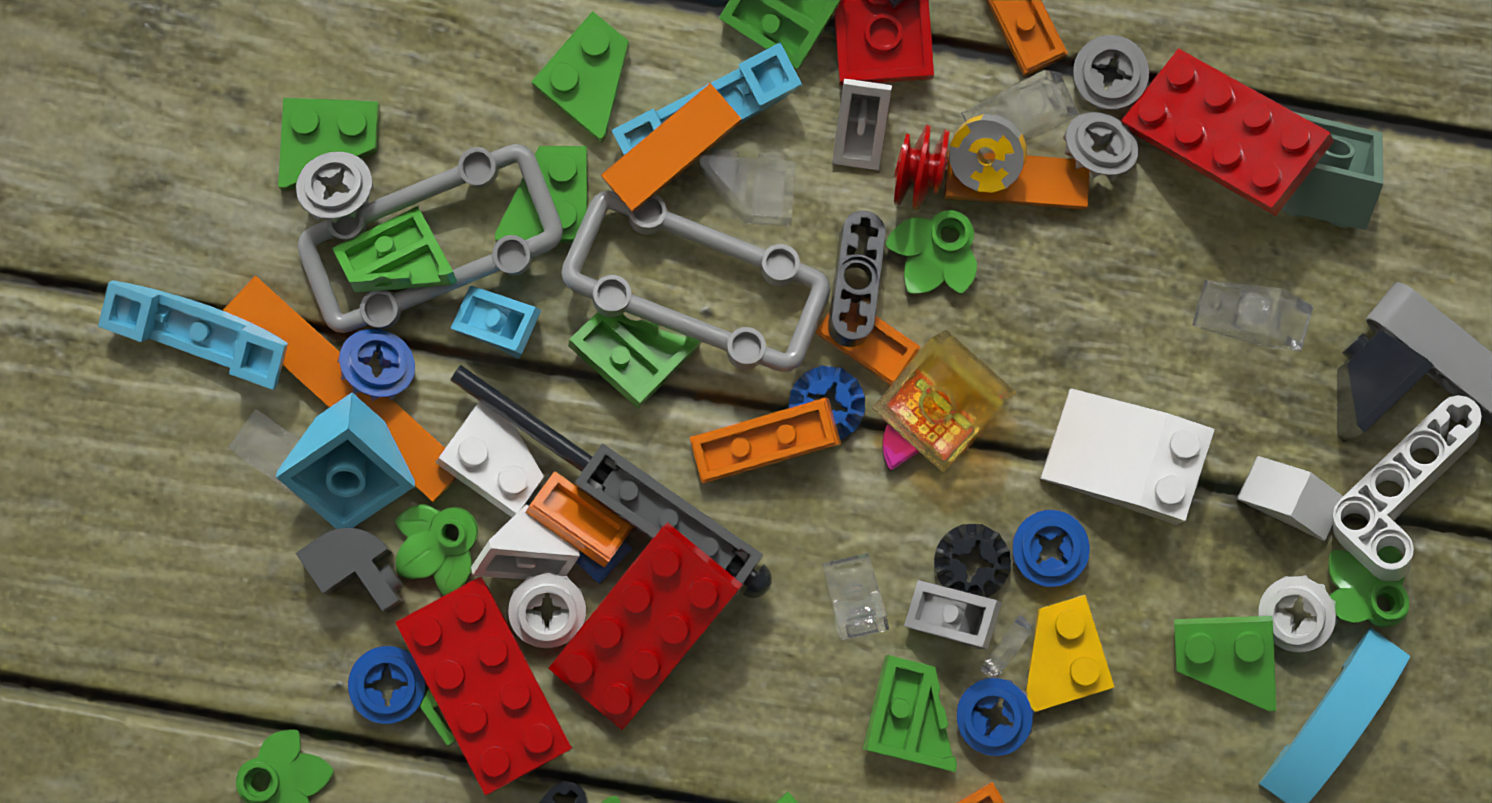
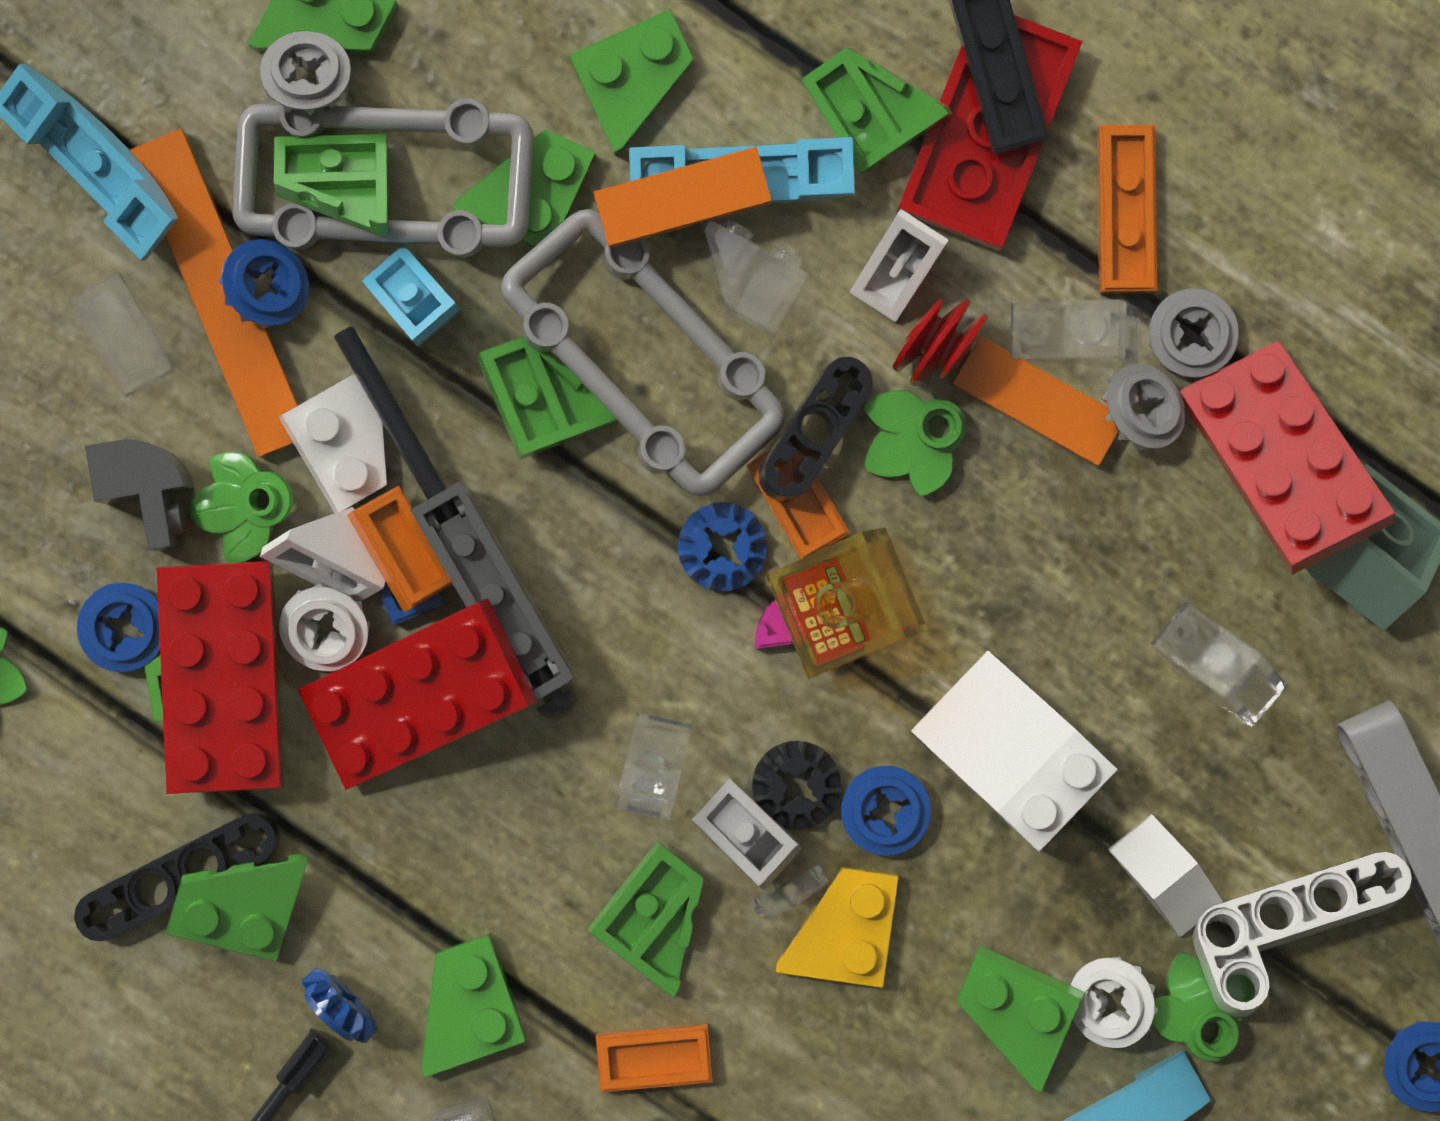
camera: 25 degrees right, 5 degrees up
medium azure slope [276,393,415,529] -> none
orange tile [689,398,841,484] -> none
light grey piece [949,114,1027,193] -> none
blue gear [957,677,1035,756] -> none
black slope [1337,330,1434,442] -> none

